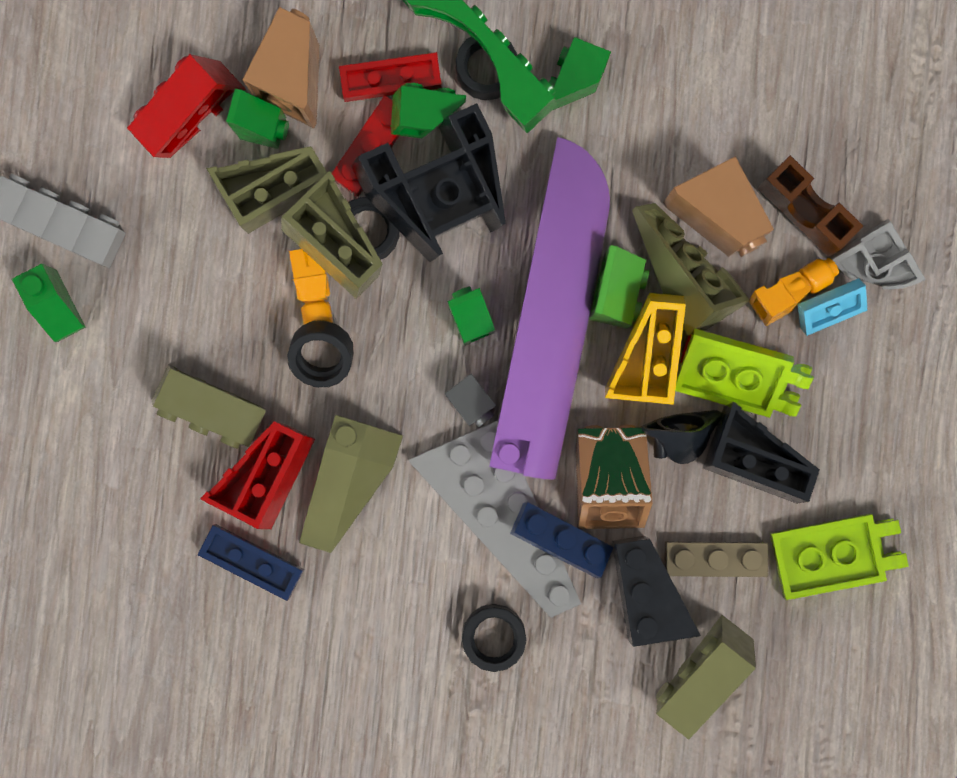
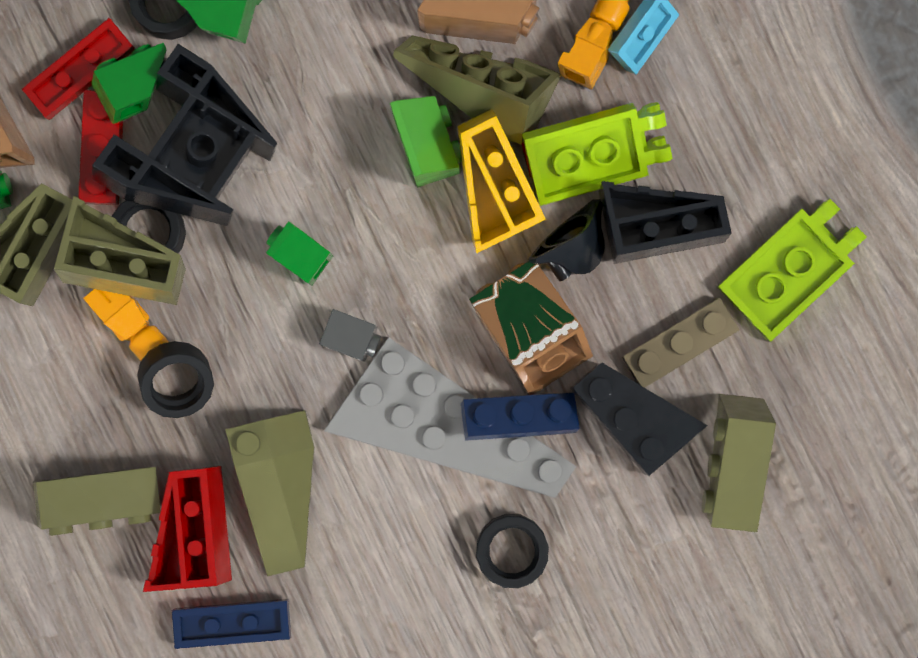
camera: 30 degrees left, 0 degrees up
medium lavender slope [489,137,610,480] -> none

